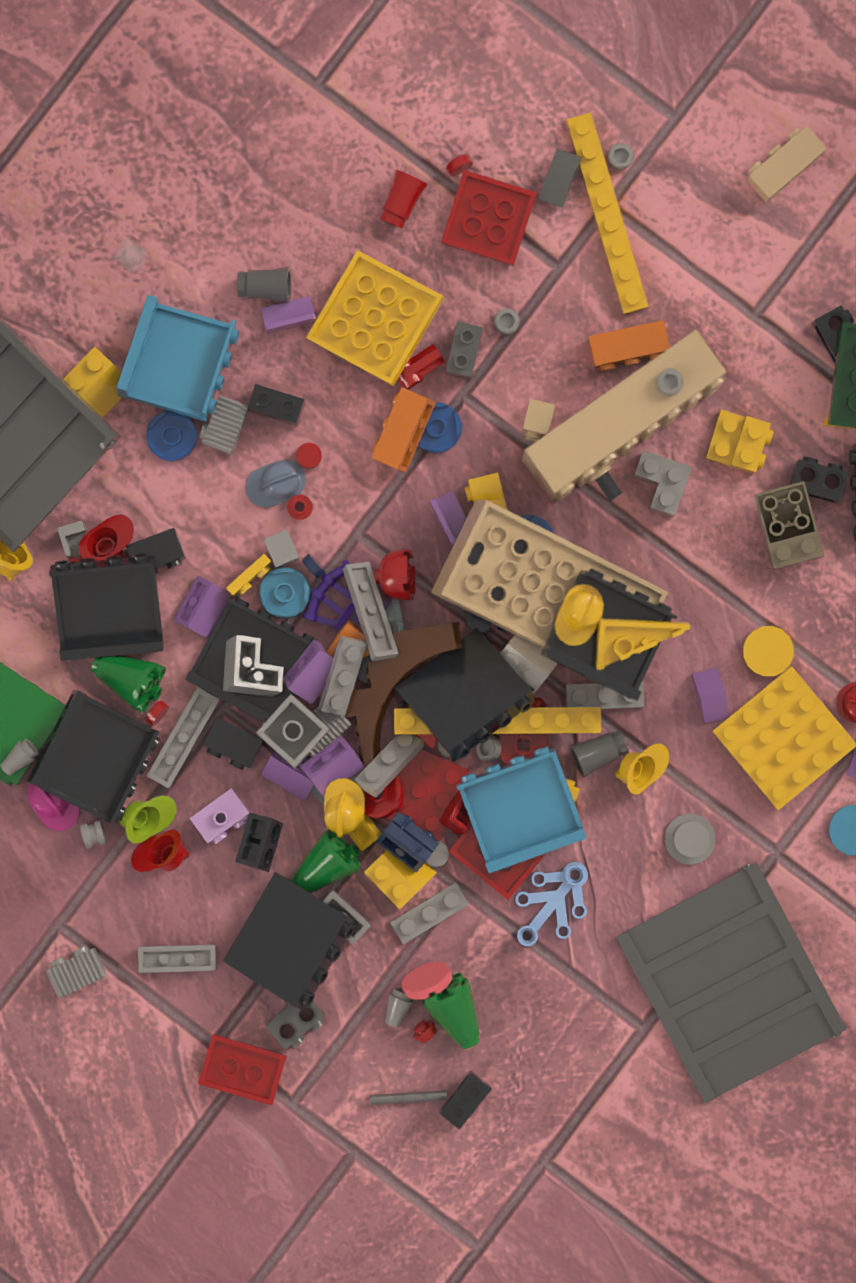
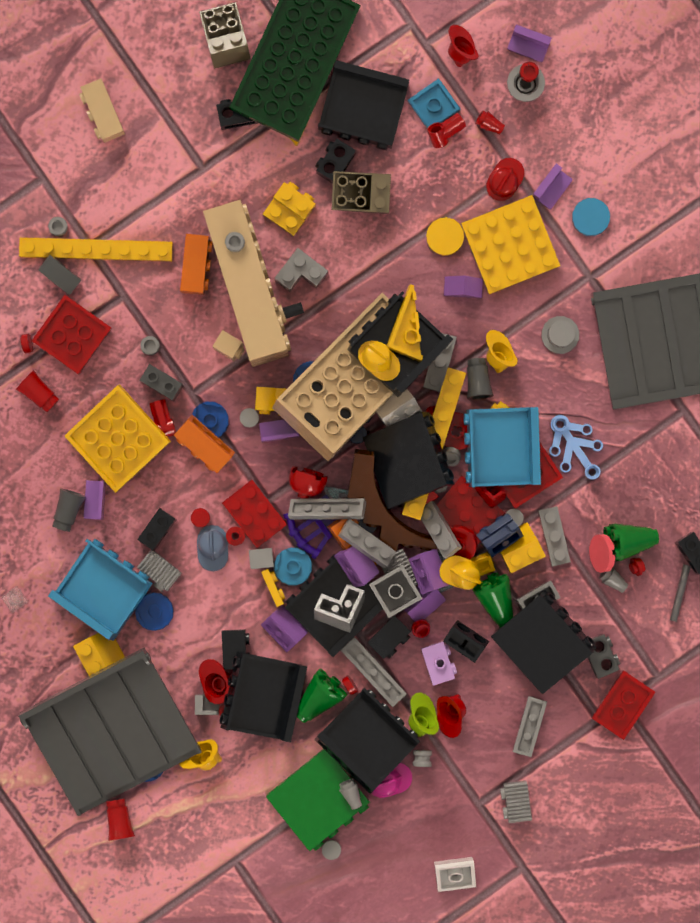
camera: 75 degrees left, 0 degrees up
dark blue tile [302,553,326,578] -> none
none -> red plate [222,480,287,548]
none -> light grey tile [240,408,259,428]
none -> red plate [411,619,430,638]

